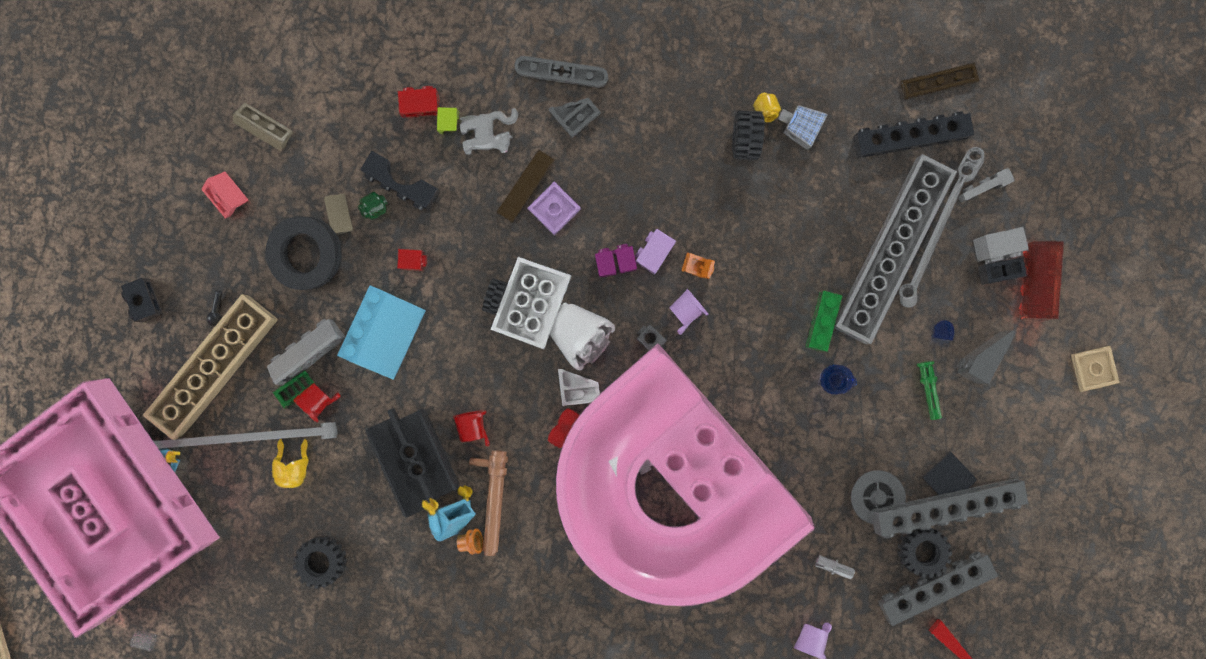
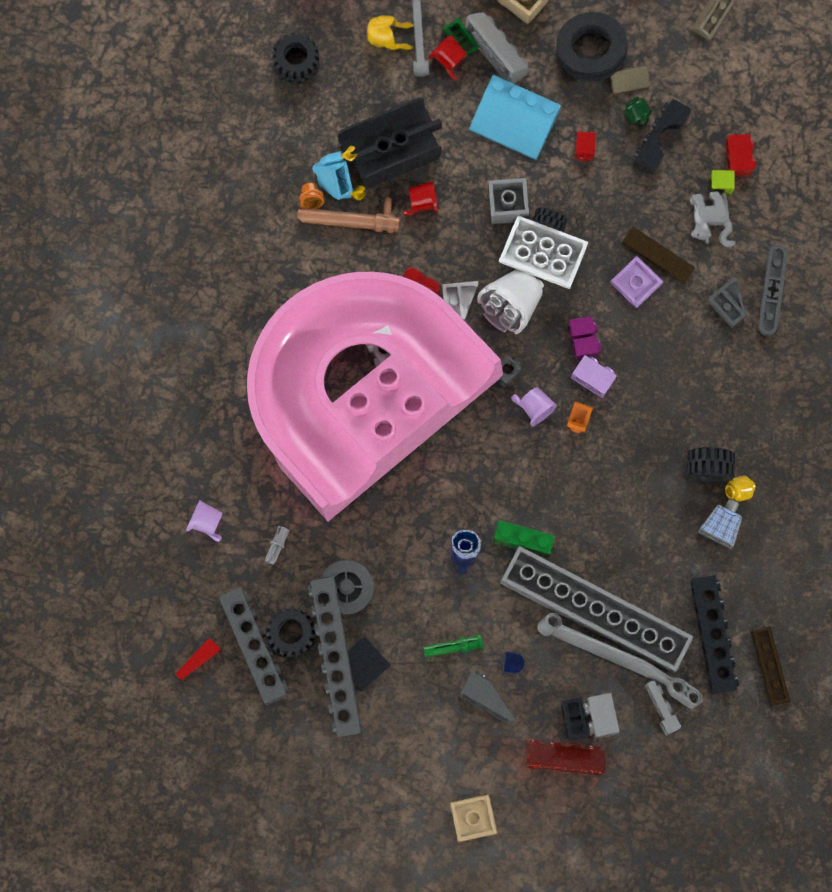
camera: 85 degrees right, 10 degrees down
none -> light grey brick [488,178,529,224]

